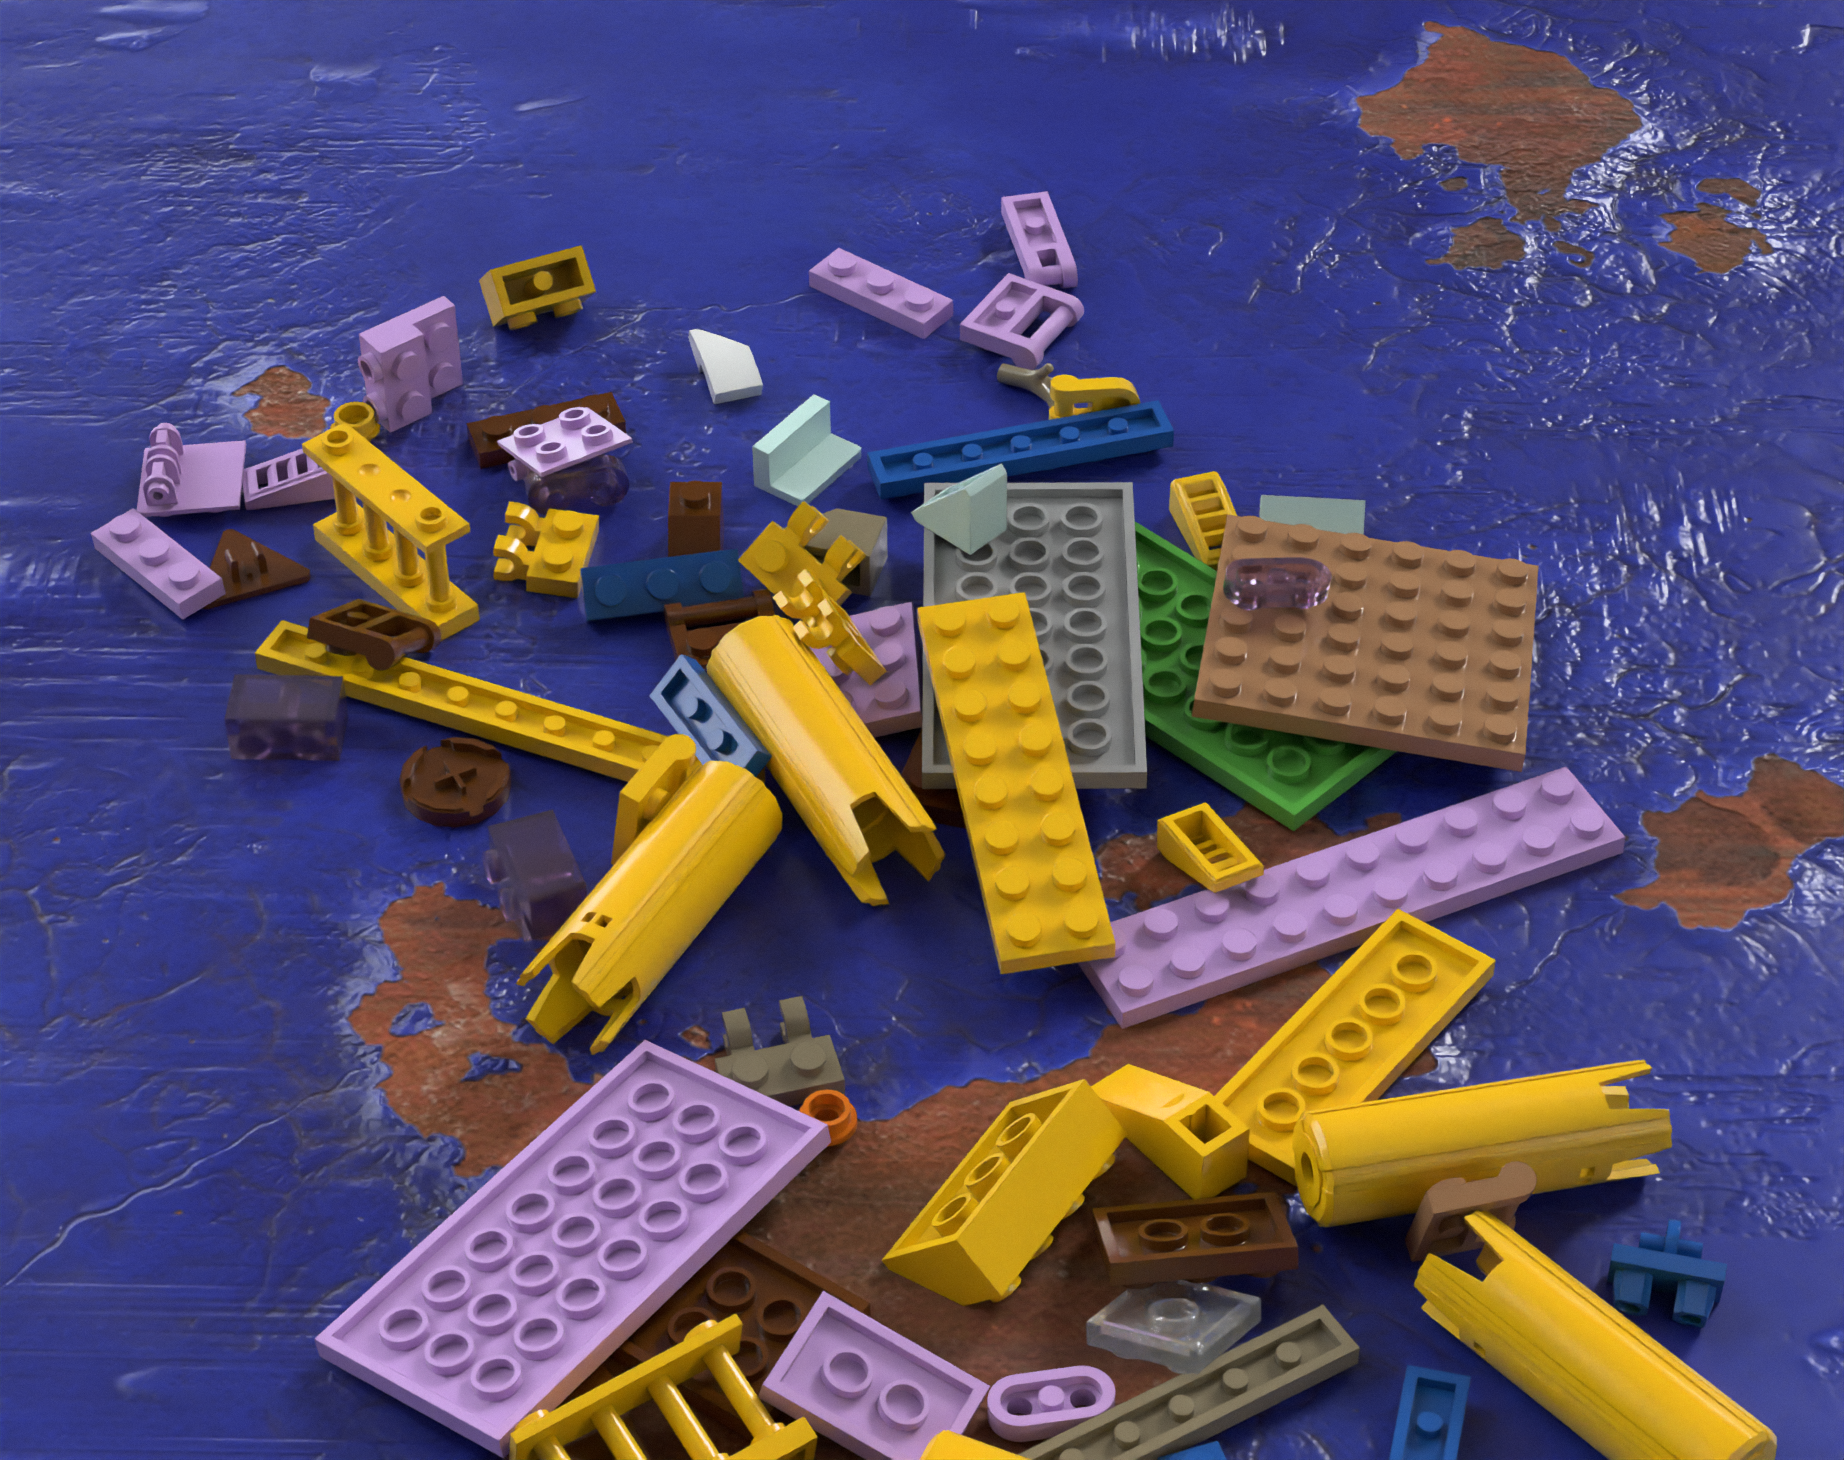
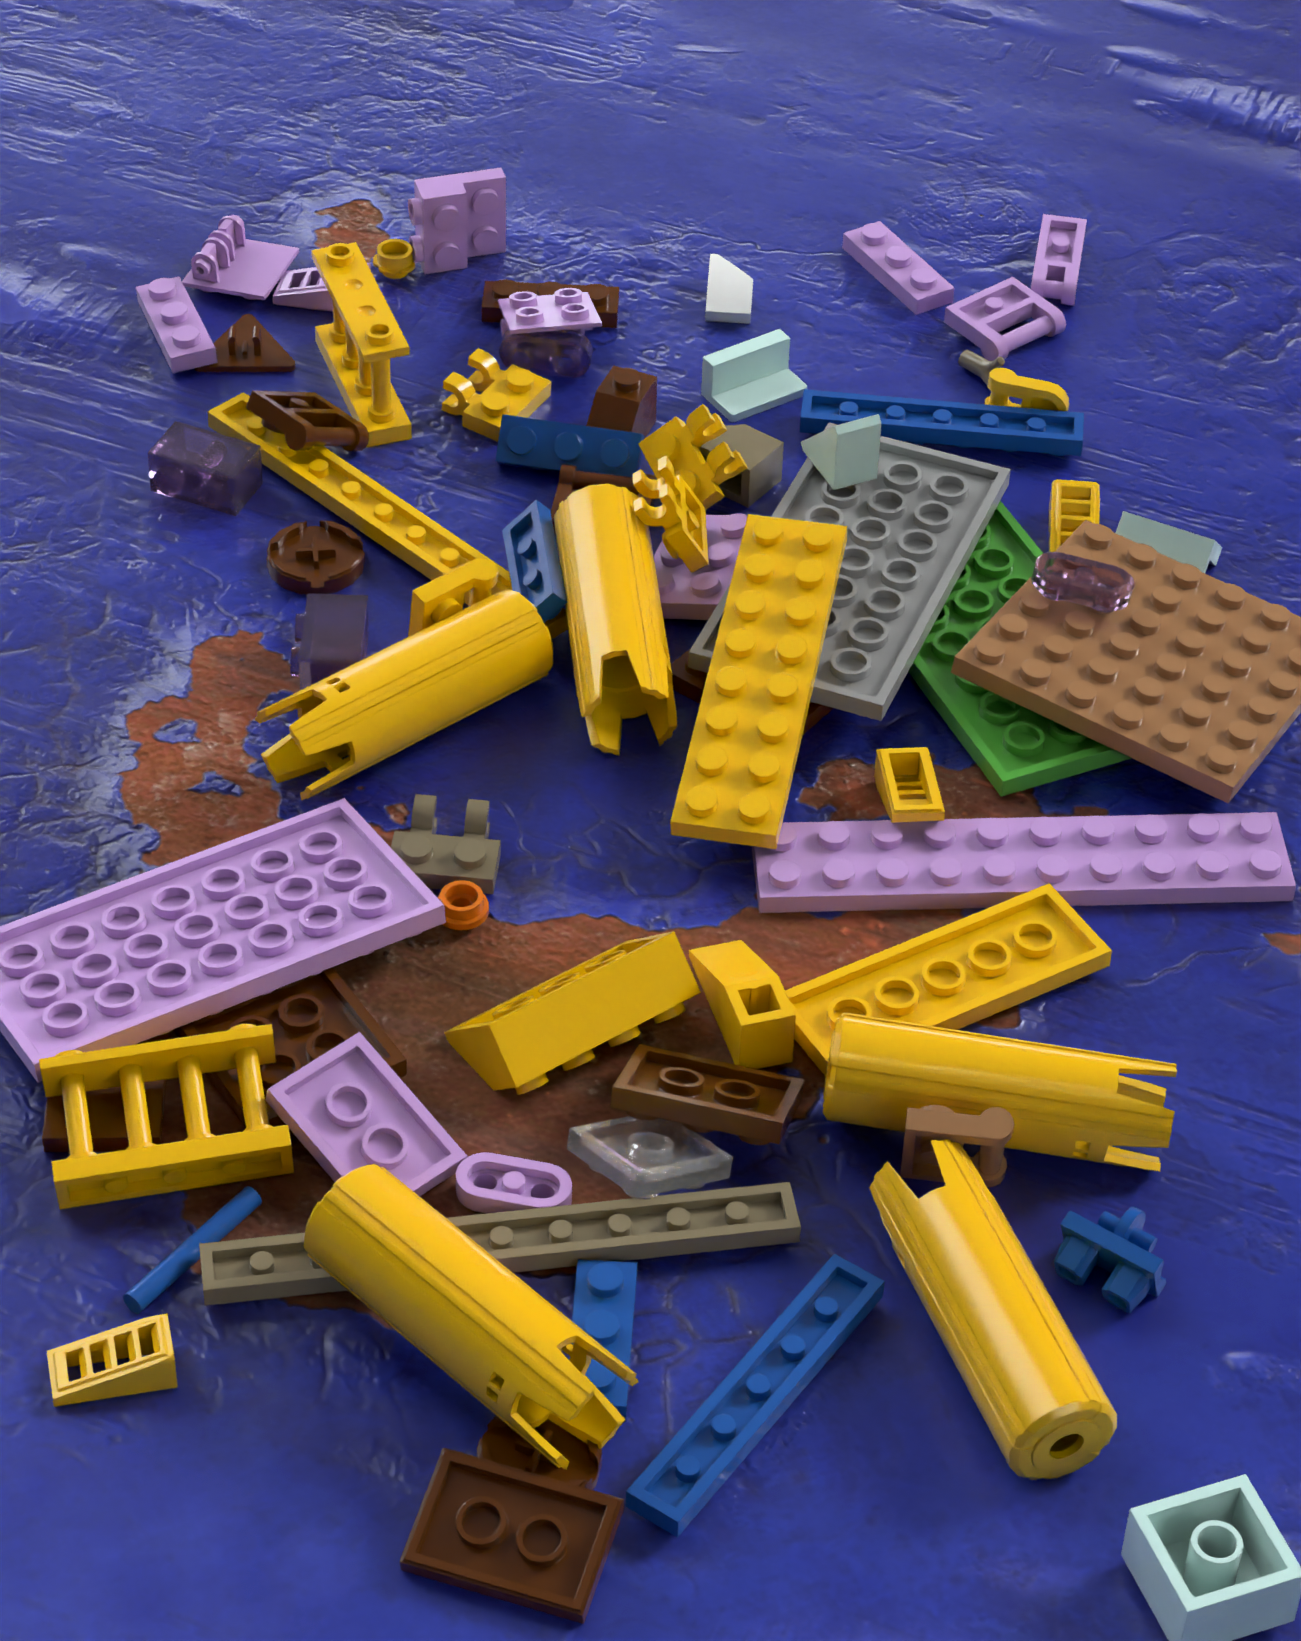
camera: 20 degrees right, 0 degrees up
yellow brick [479,245,596,330] -> none

